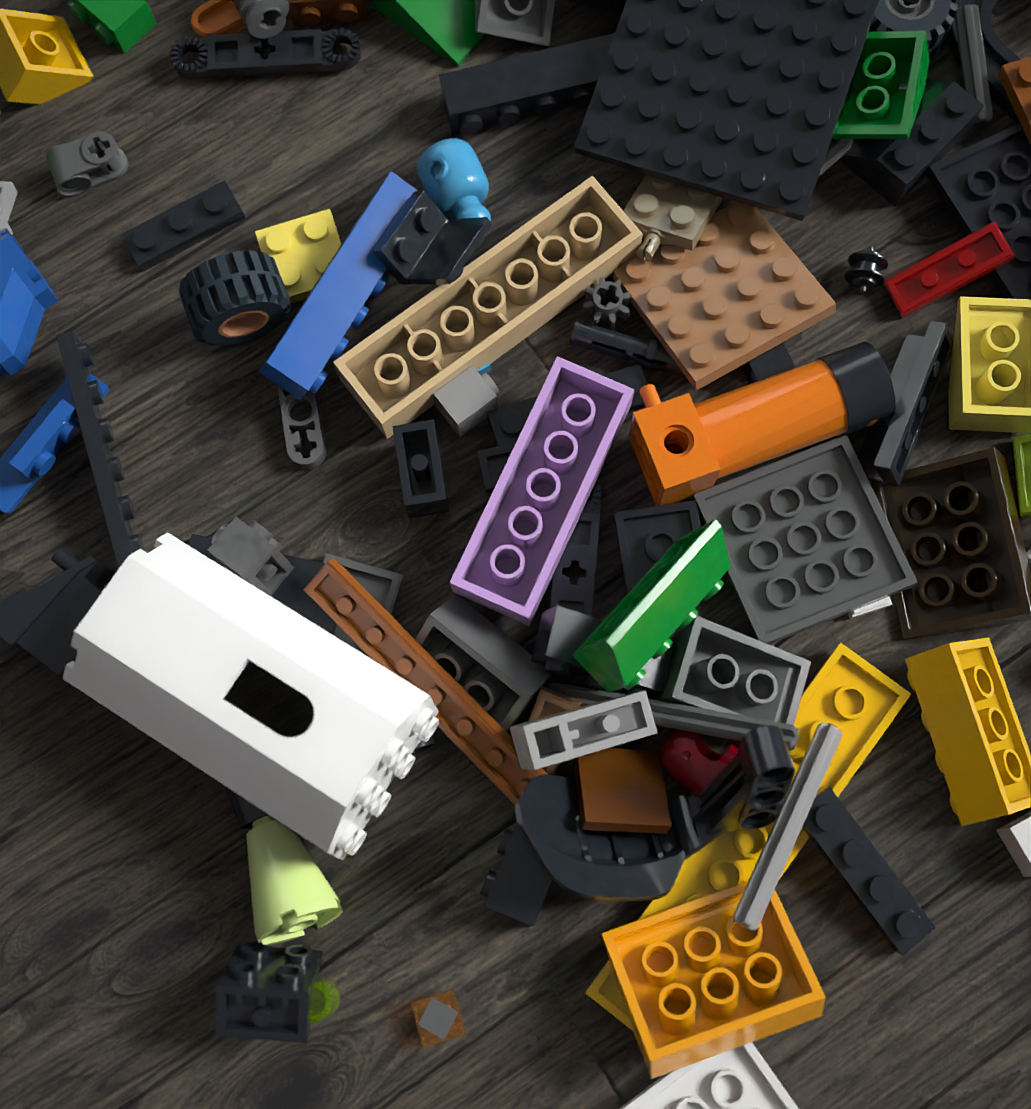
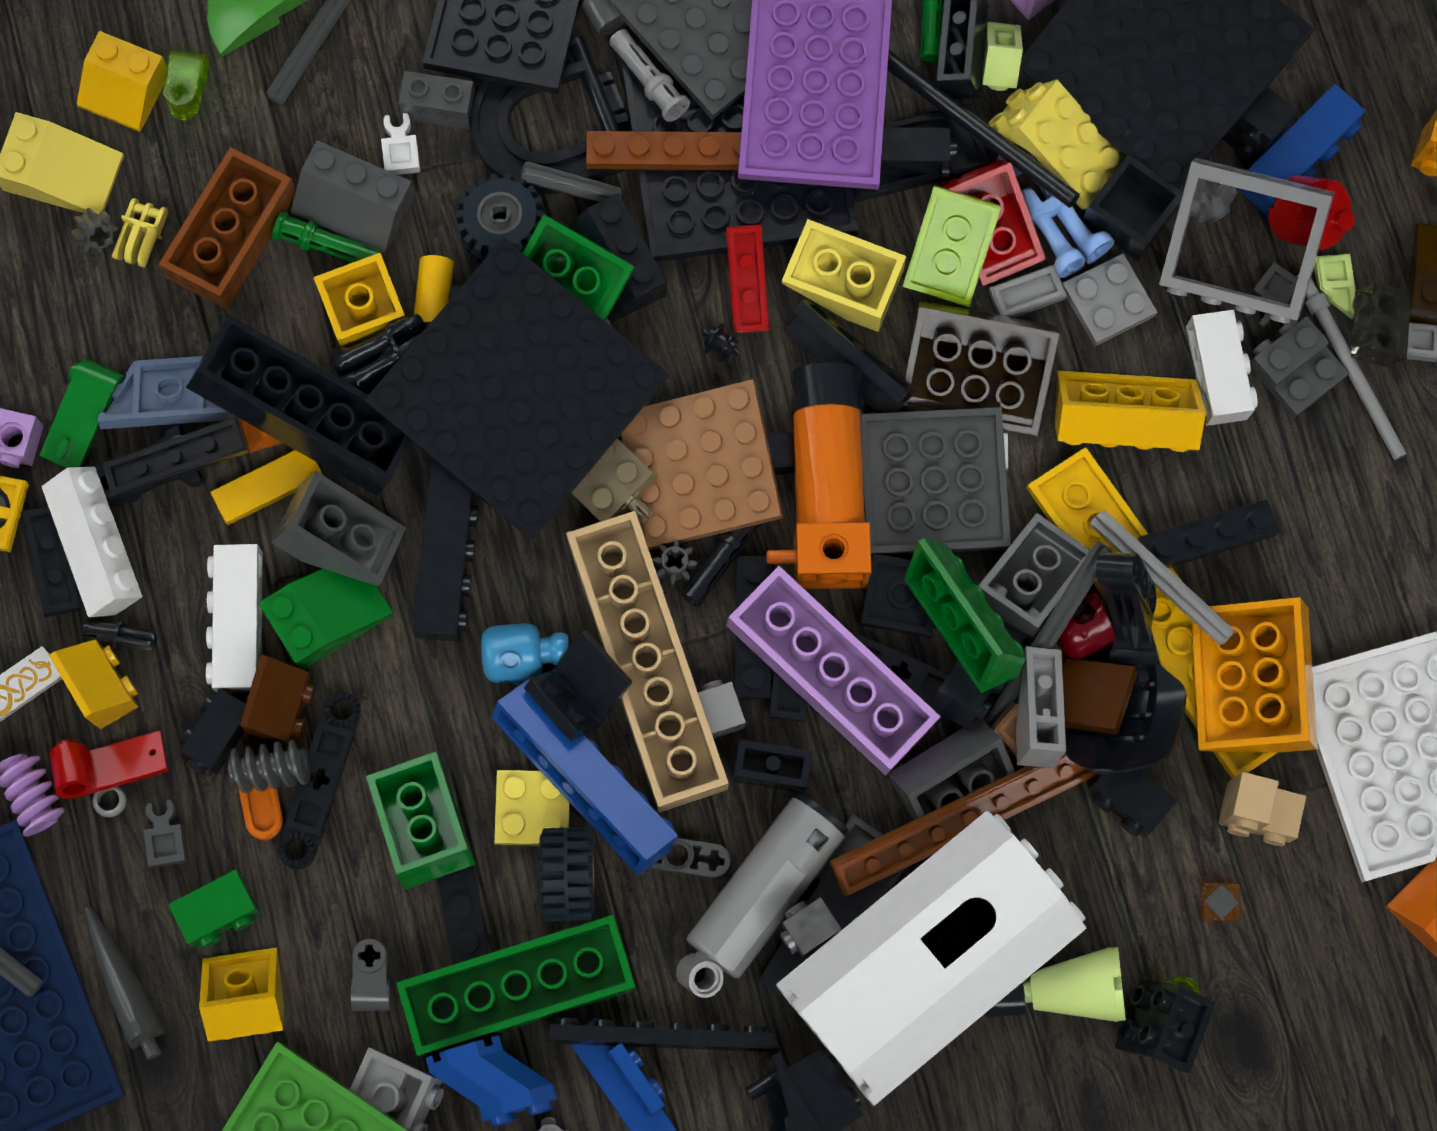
camera: 80 degrees left, 0 degrees up
none -> green brick [366,751,475,890]
none -> green brick [396,915,636,1058]
none -> light grey piece [676,792,849,998]
none -> tan brick [1218,772,1306,846]

